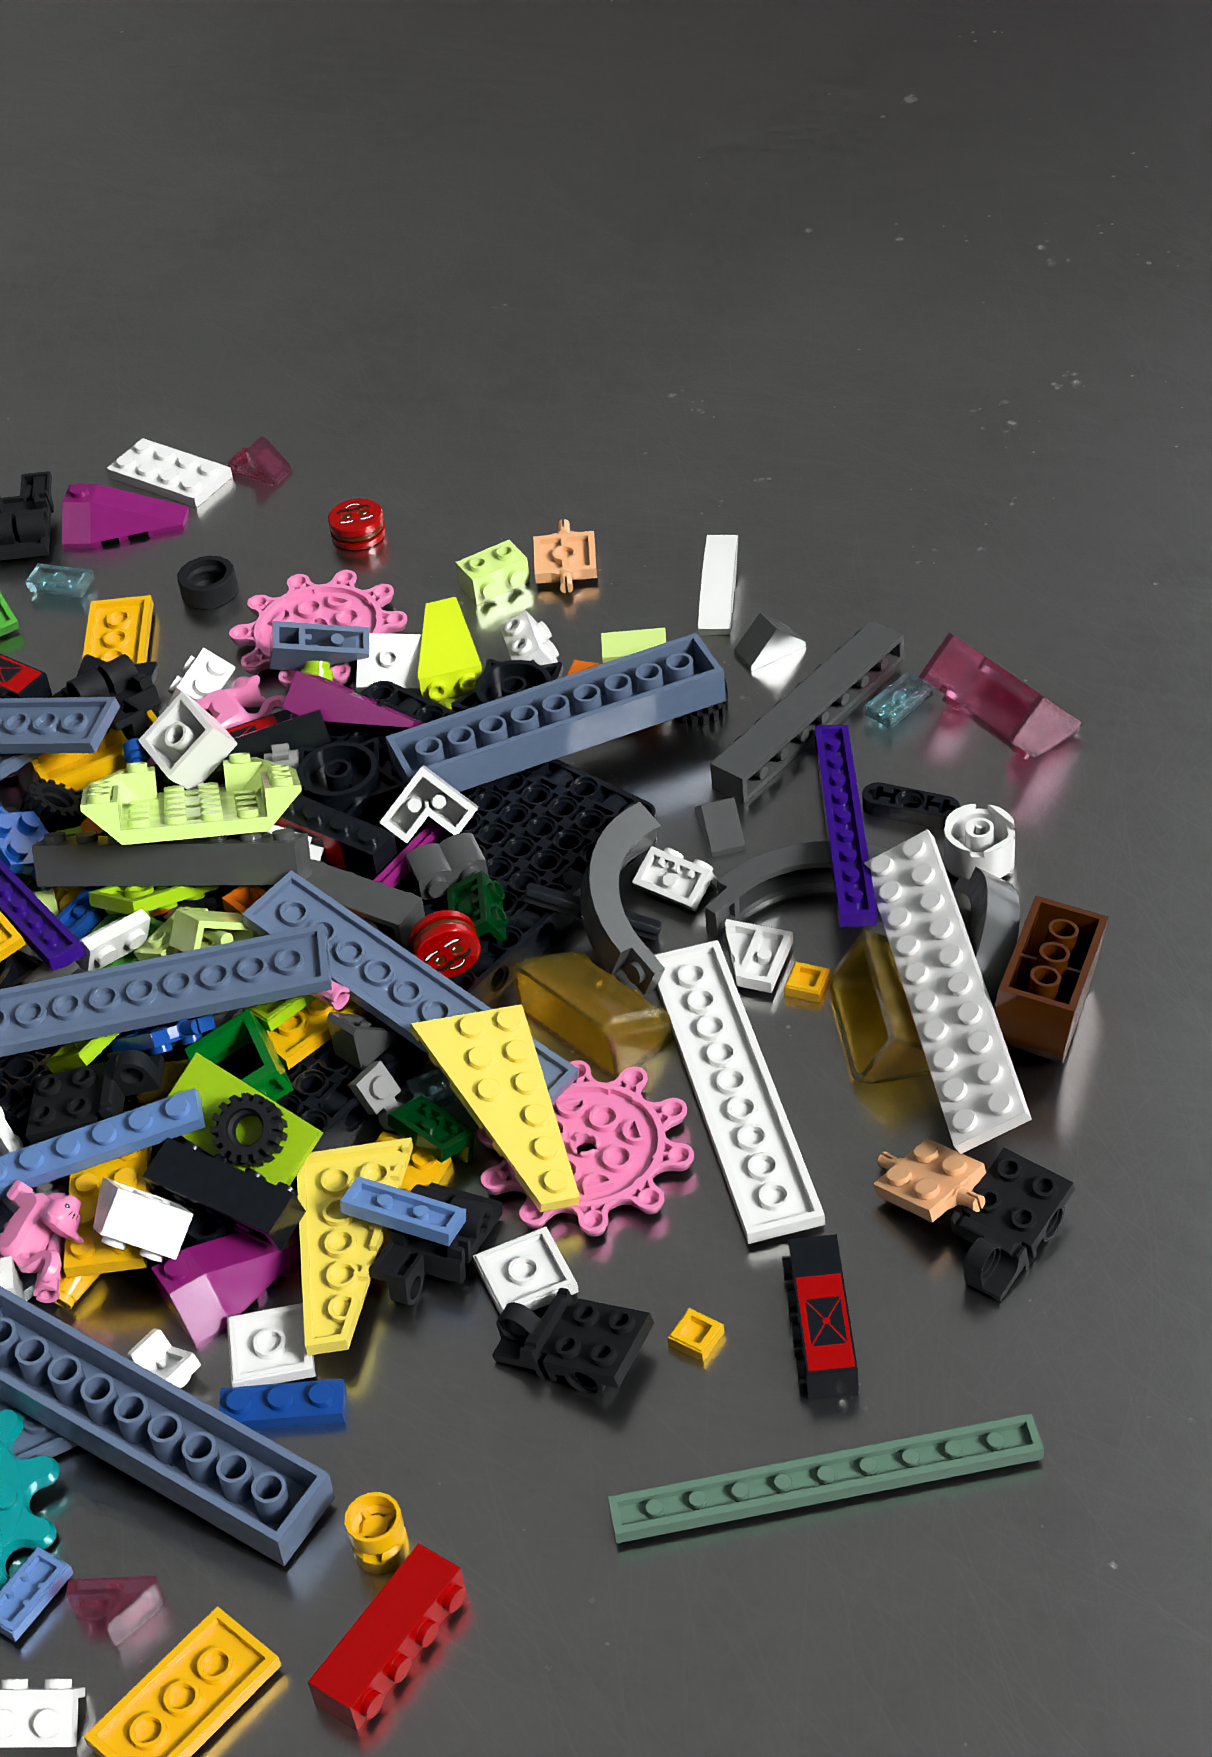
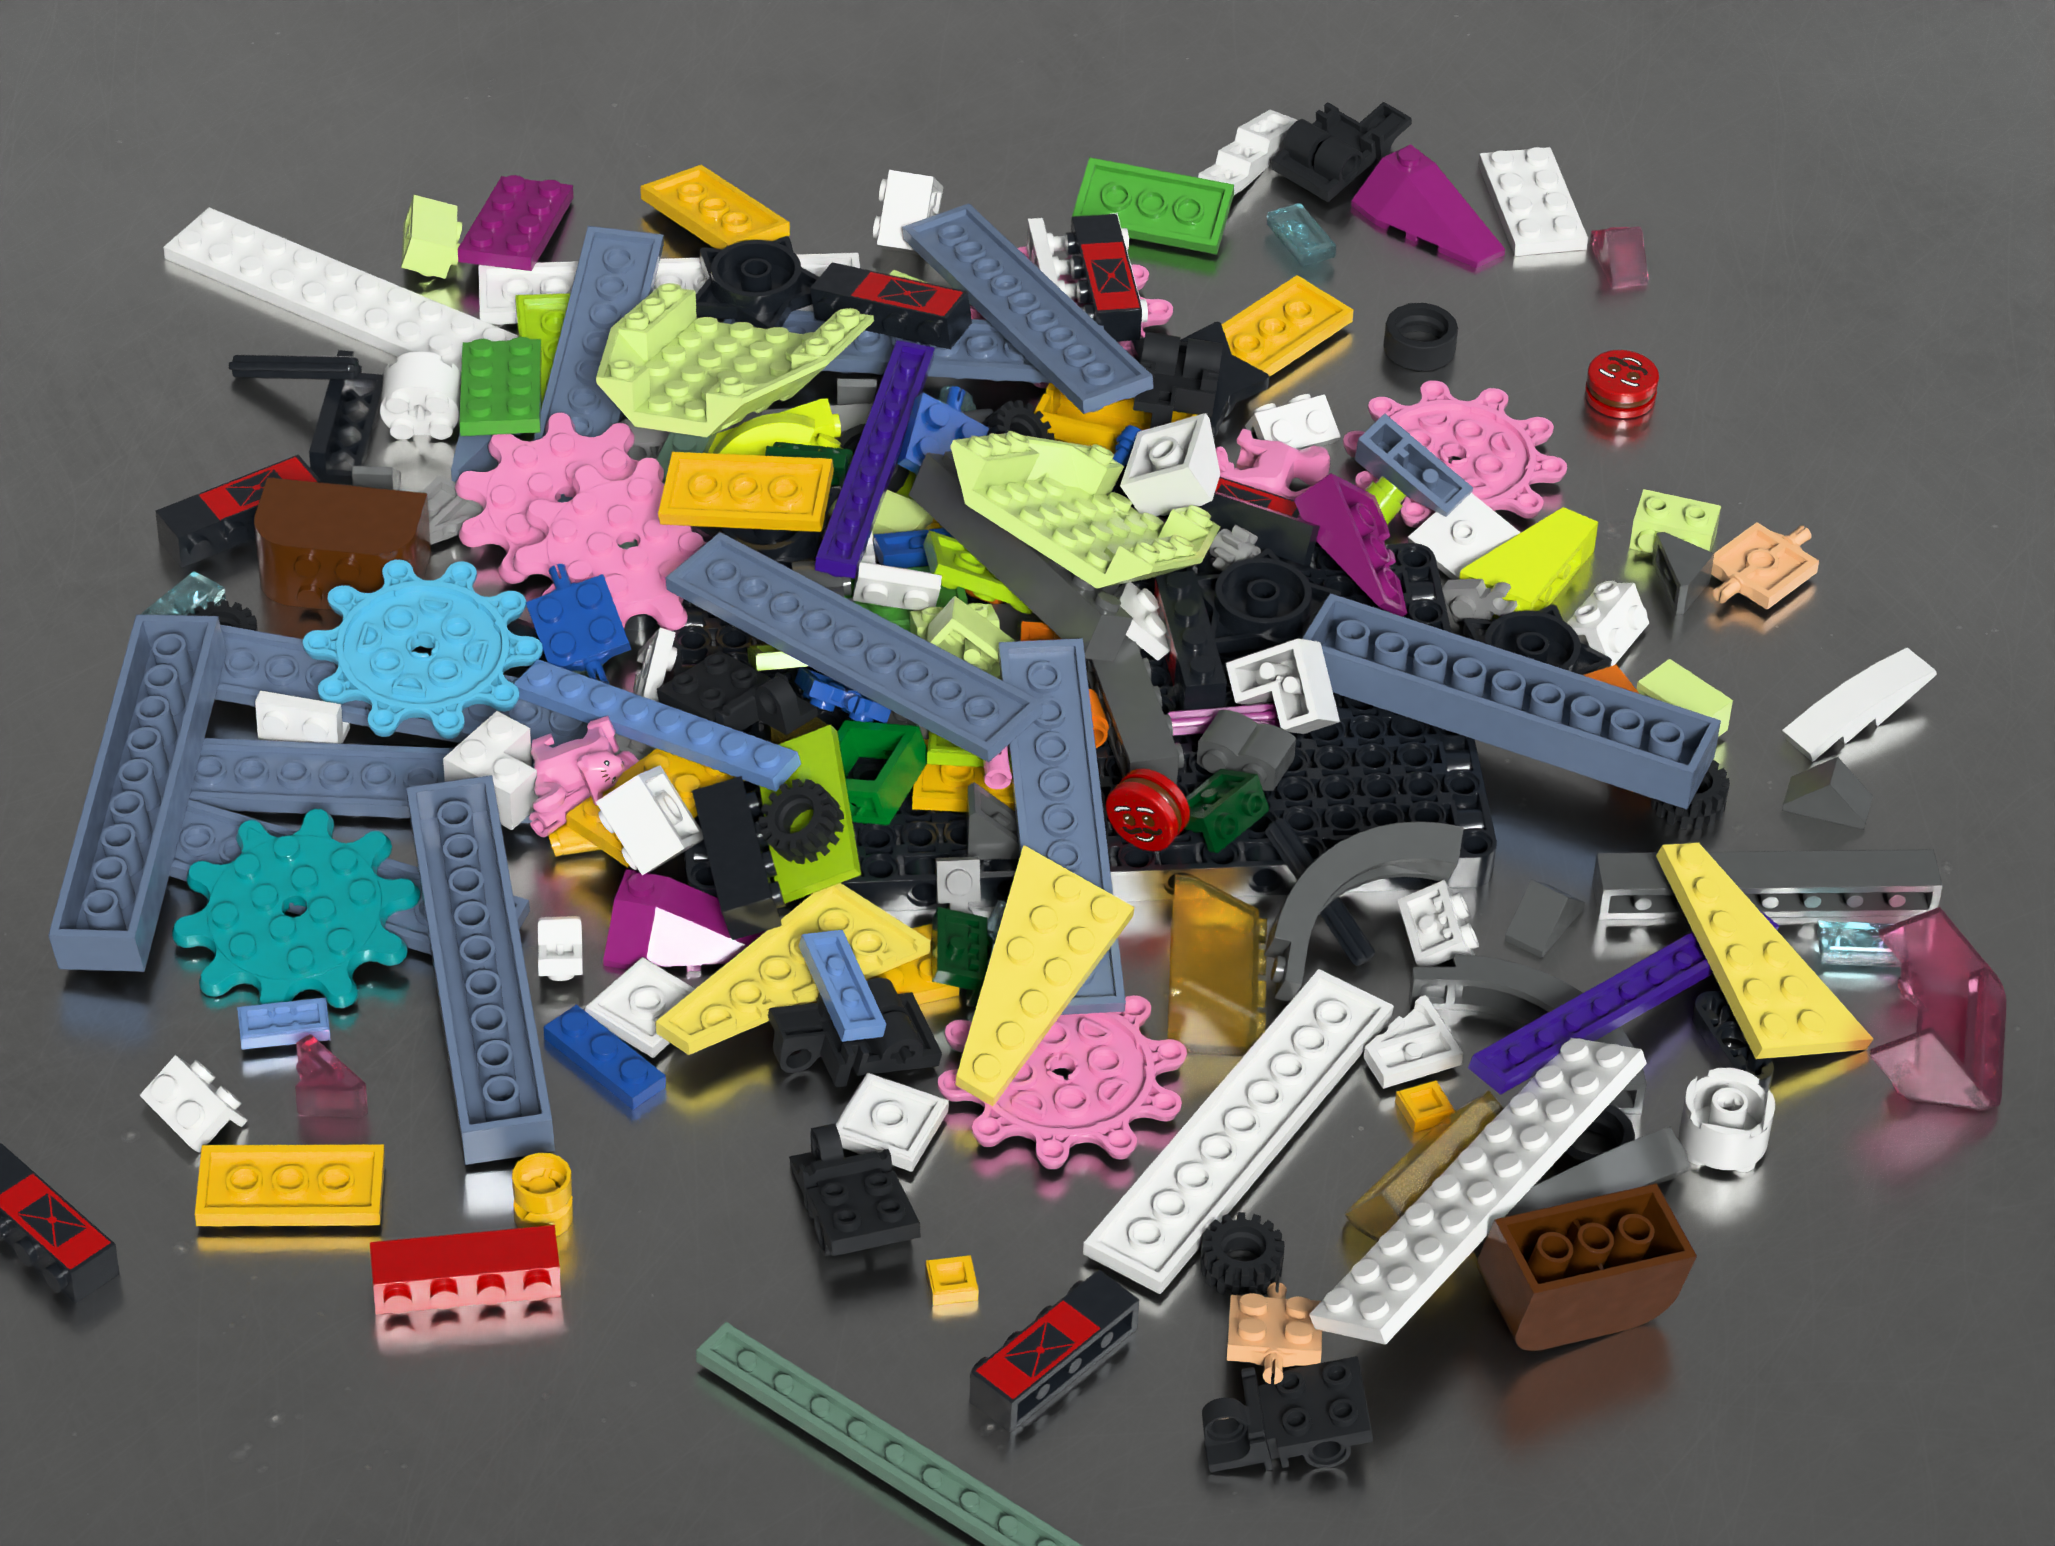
camera: 40 degrees right, 0 degrees up
none -> black tyre [1200,1212,1285,1295]
none -> light grey plate [1442,579,1518,622]
none -> dark grey slope [1652,532,1715,615]
none -> light yellow wing [1656,843,1873,1059]

